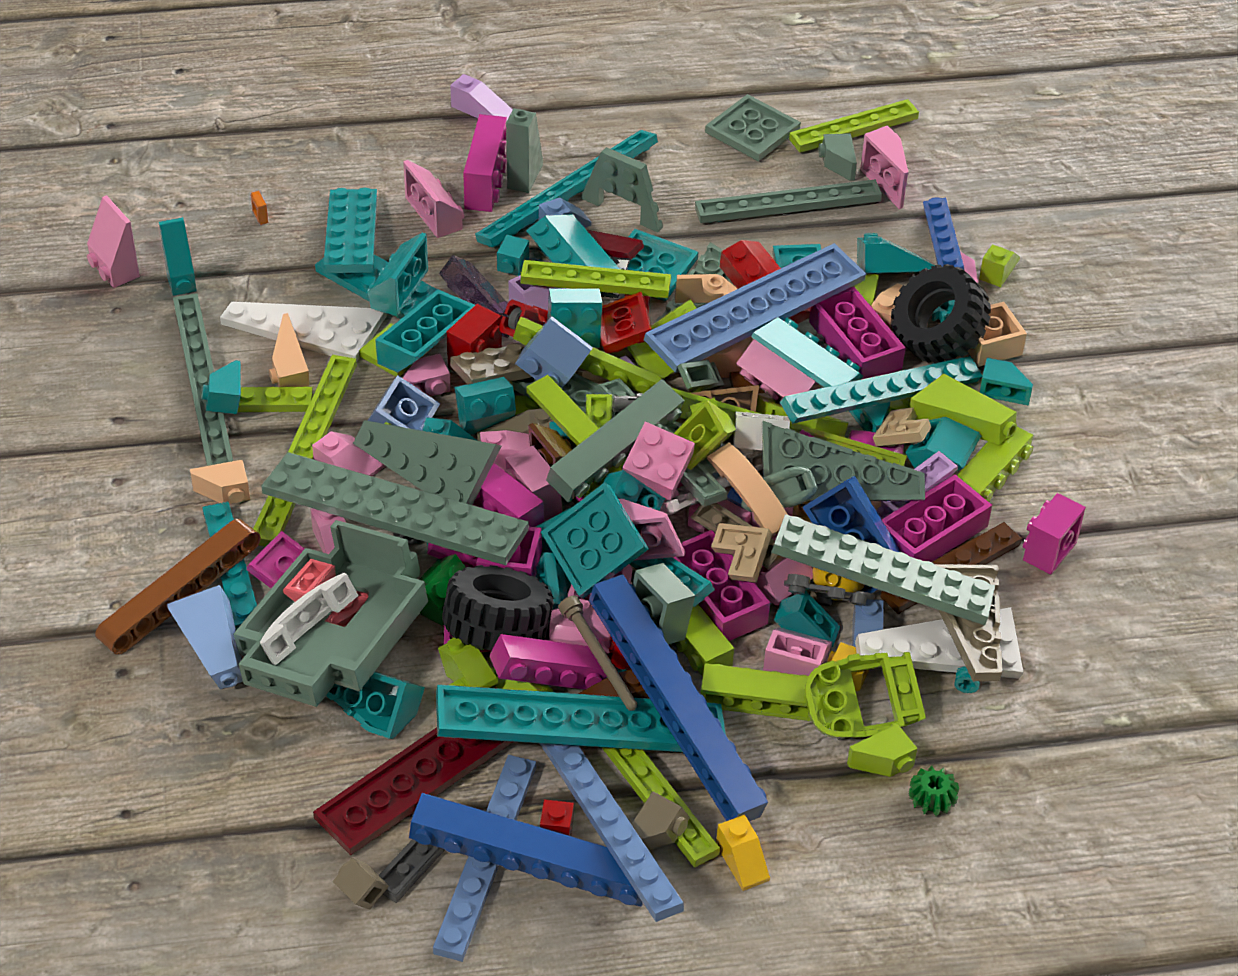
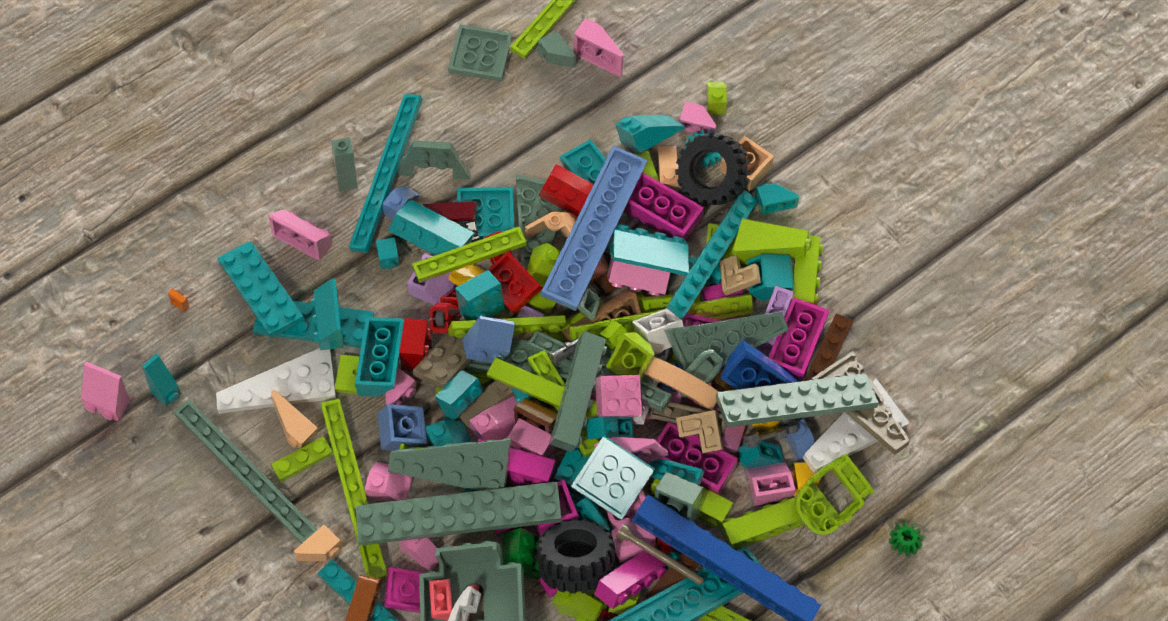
camera: 30 degrees left, 15 degrees up
teal slope [201,360,241,414] -> none
clear purple brick [439,255,510,338] -> none
lavender slope [450,74,513,120] -> none
dark pink brick [463,114,507,212] -> none
sand green plate [695,179,882,223] -> none
lime slope [847,724,918,777] -> none
blue plate [923,197,964,270] -> none
teal bush [954,666,980,693] -> none
dark pink brick [1023,493,1086,575] -> none

